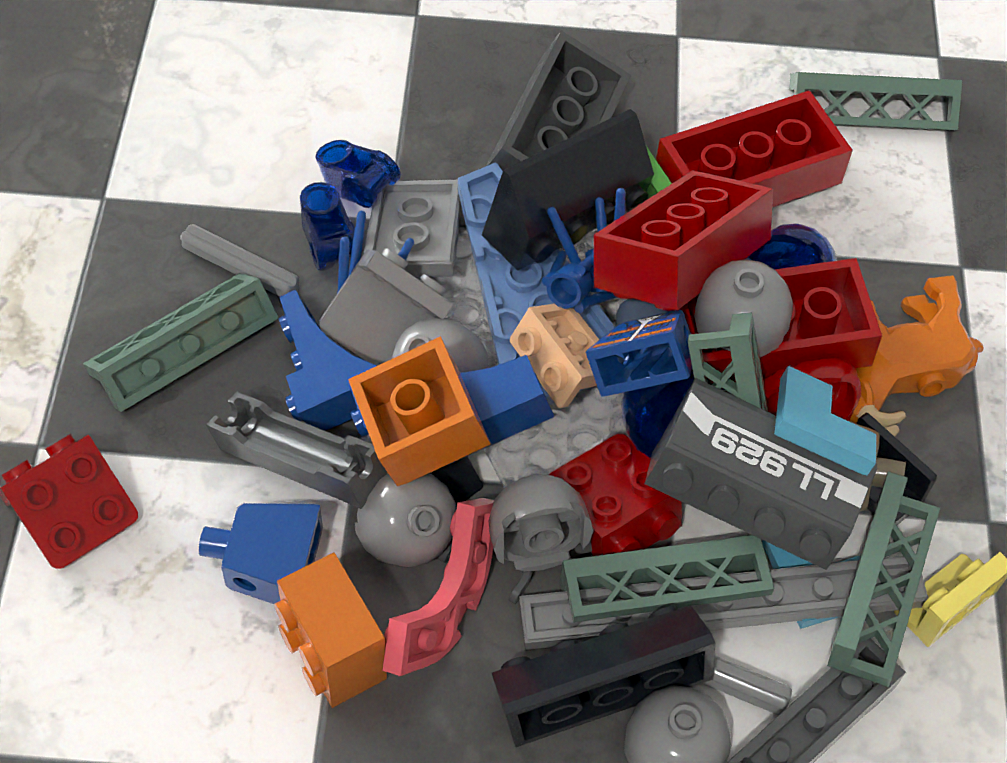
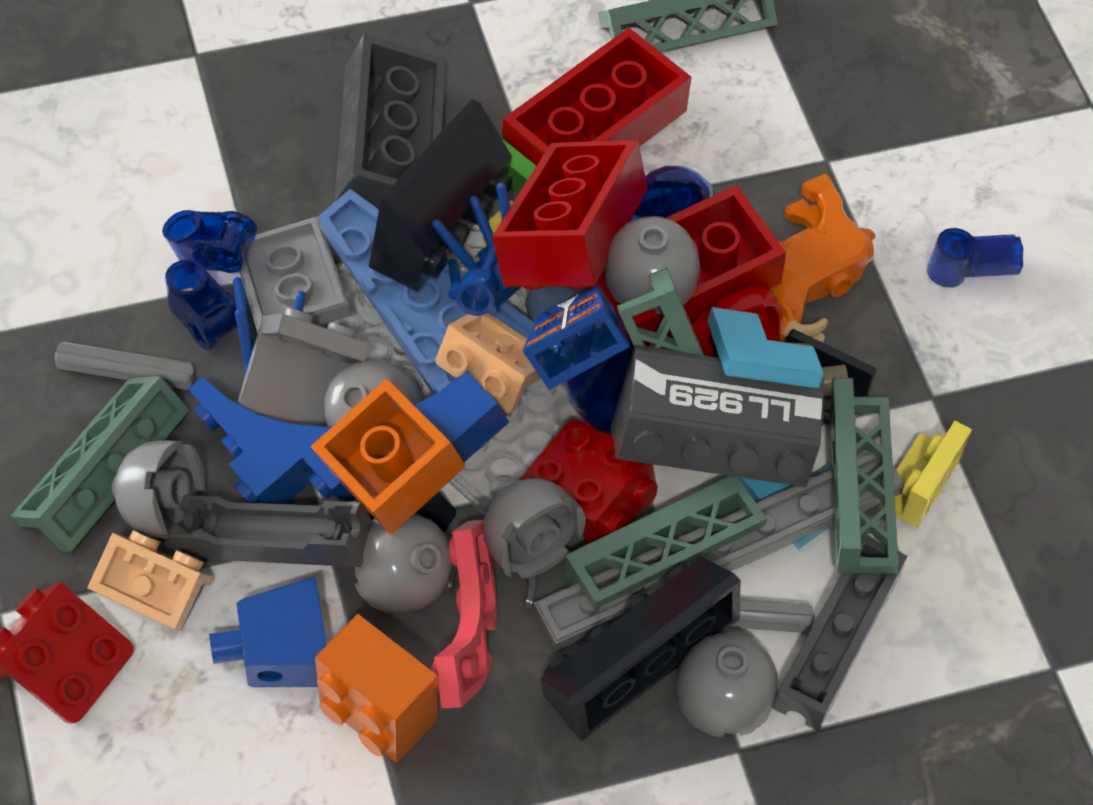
camera: 20 degrees left, 0 degrees up
none -> light nougat bracket [87,530,214,630]
none -> light grey cylinder [112,440,205,539]

